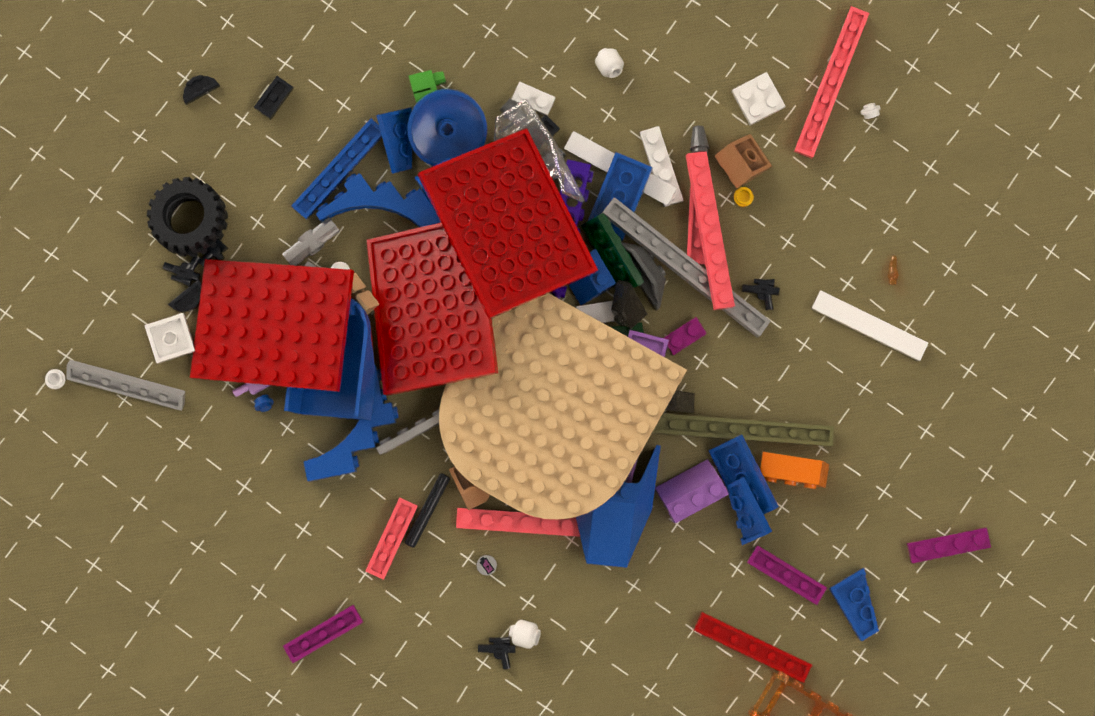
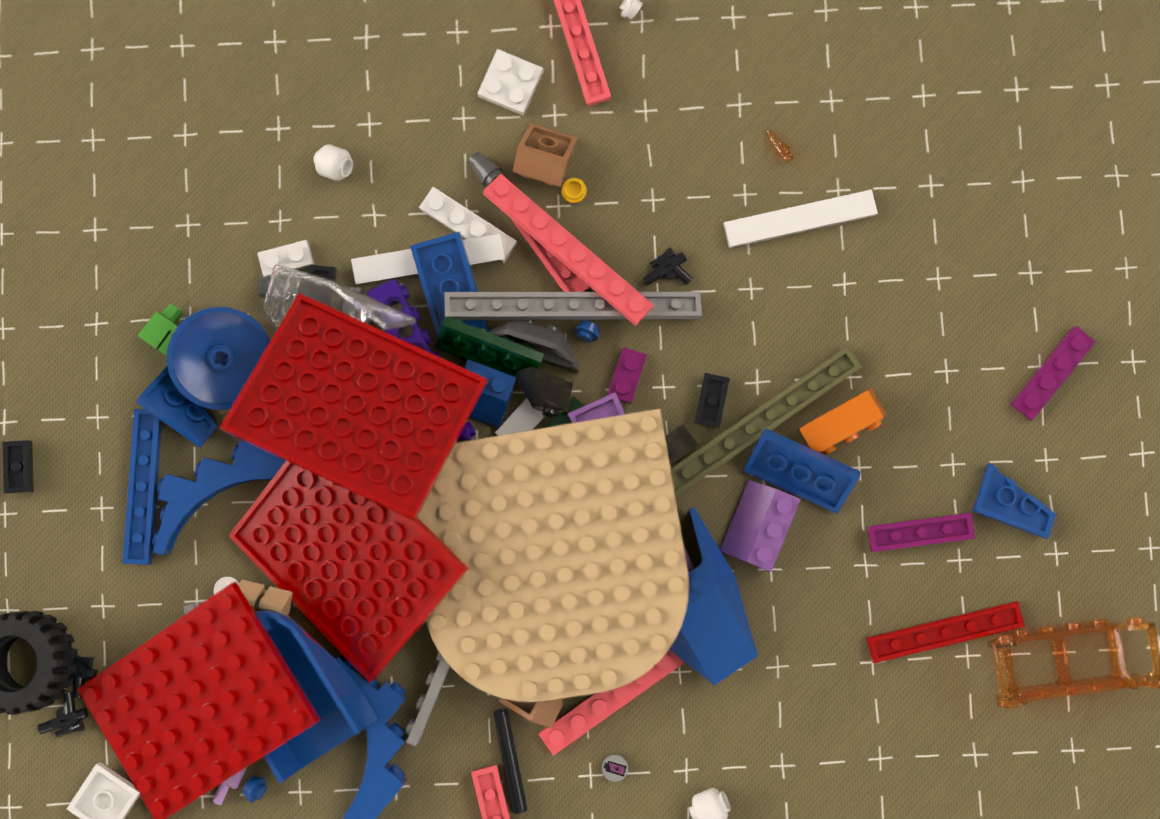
camera: 35 degrees left, 0 degrees up
black tile [168,279,202,312] -> none
light grey piece [282,217,340,266] -> none
blue wing [726,477,772,545] -> none
none -> blue plate [574,321,600,343]
none -> black plate [694,373,730,429]

